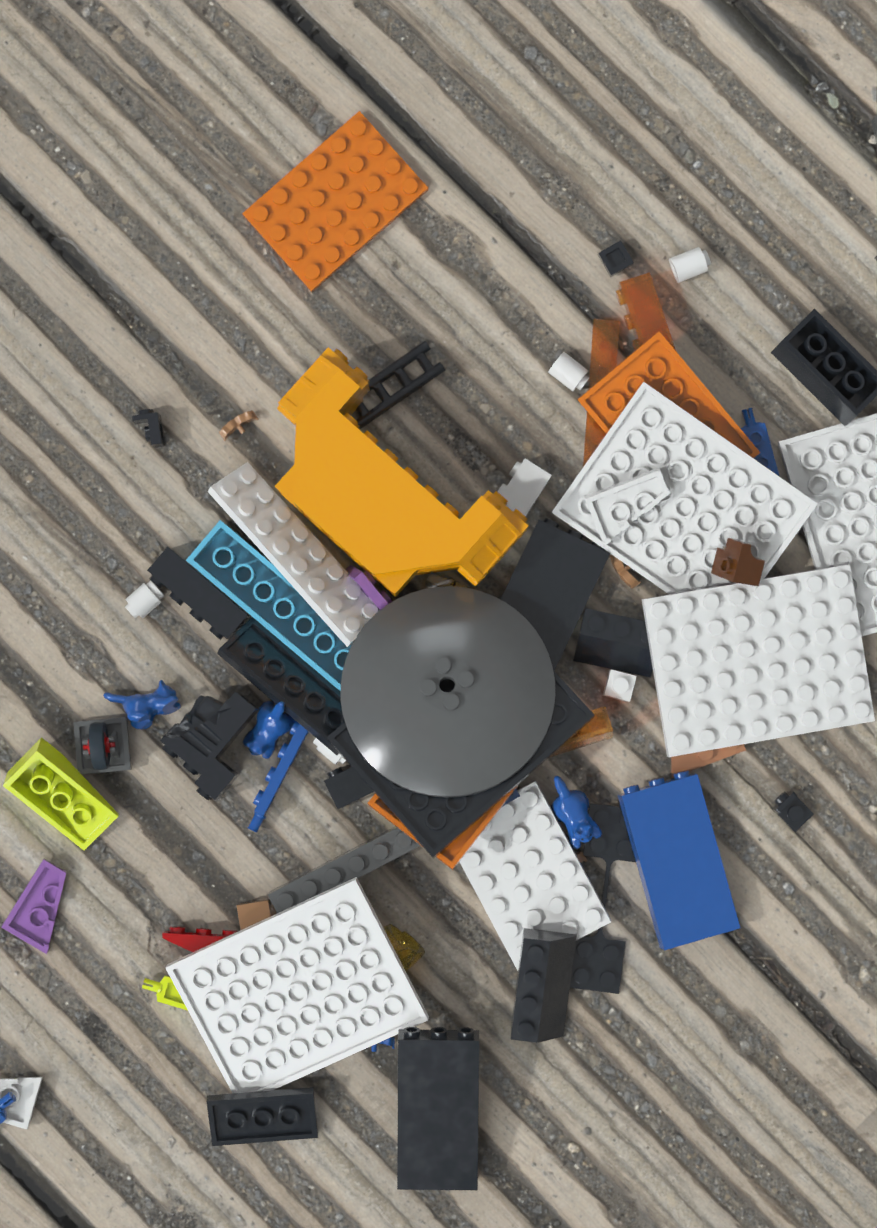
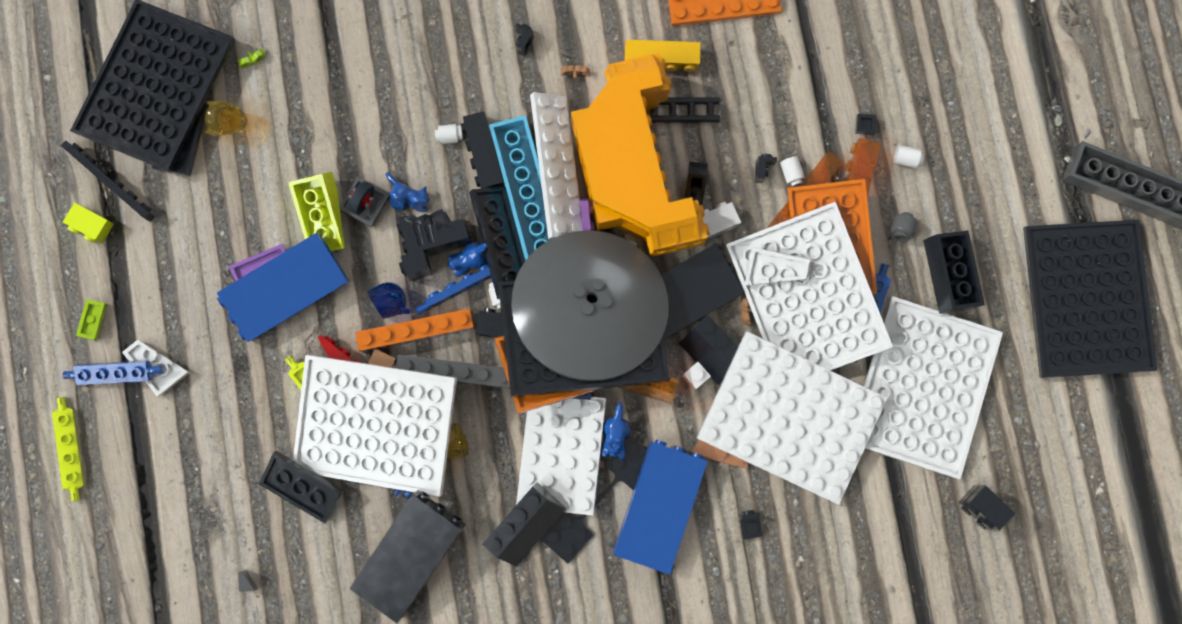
camera: 30 degrees right, 5 degrees down
reddish brown brick [711,538,765,587] -> none
none -> blue brick [217,232,350,342]
none -> orange brick [355,308,475,353]
none -> clear blue helmet [367,282,411,319]
none -> yellow brick [625,40,700,72]
none -> black slope [684,161,708,205]
none -> black bracket [755,154,777,183]
none -> dark grey head [891,212,918,242]

